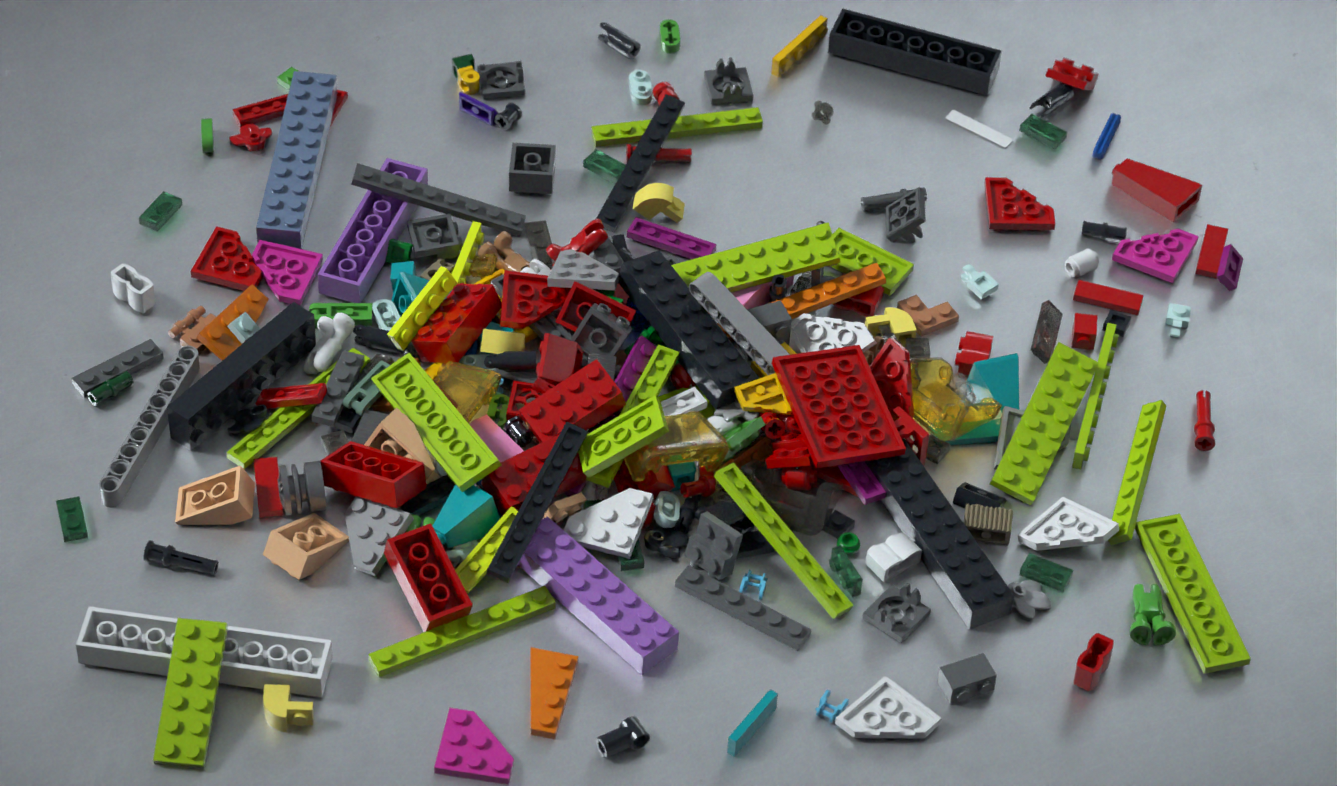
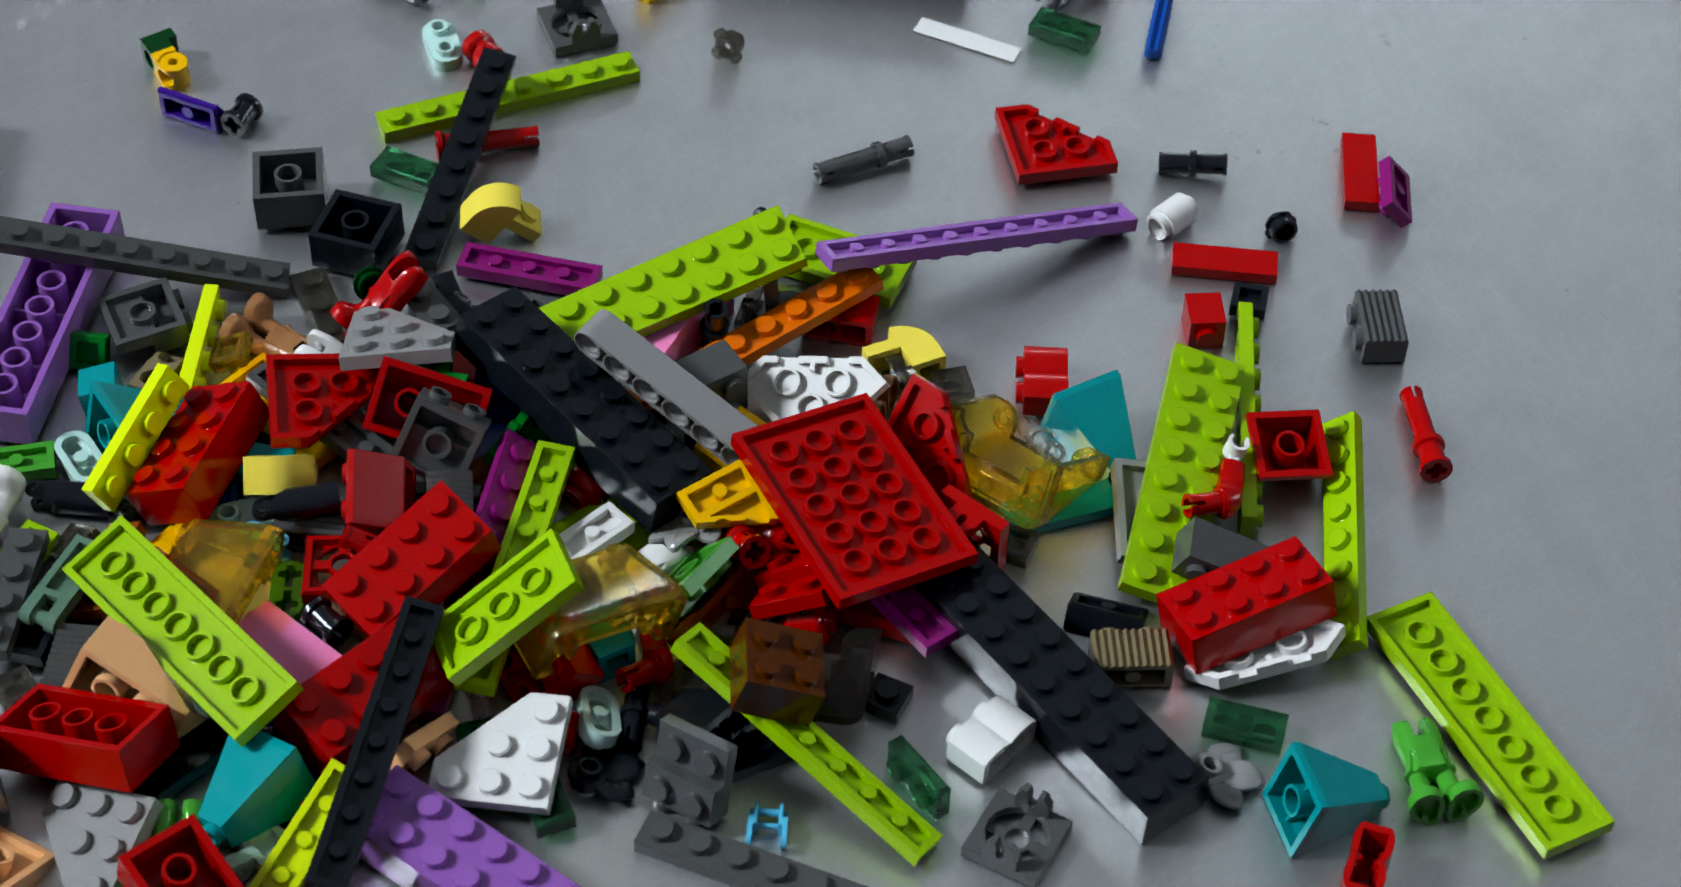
camera: 10 degrees left, 0 degrees up
dark grey piece [477,61,525,99] -> none
green plate [836,532,860,555] -> none
dark grey piece [886,187,926,243] -> none
nougat plate [897,295,959,337] -> none
light aqua plate [960,264,999,300] -> none
clear smoke plate [1030,300,1063,364] -> none
red slope [1111,158,1202,222] -> none
dark pink plate [1112,229,1199,283] -> none
light aqua plate [1165,303,1191,338] -> none
none -> black brick [308,189,405,276]
none -> dark green plate [352,266,384,300]
none -> reddish brown brick [730,617,825,727]
none -> medium lavender plate [815,202,1138,273]
none -> red brick [1156,536,1337,675]
none -> dark grey slope [1171,517,1270,581]
none -> red arm [1182,433,1250,520]
none -> red slope [1245,409,1333,481]
none -> teal slope [1261,742,1390,859]
none -> black plate [1265,211,1298,244]
none -> dark grey brick [1346,289,1409,363]

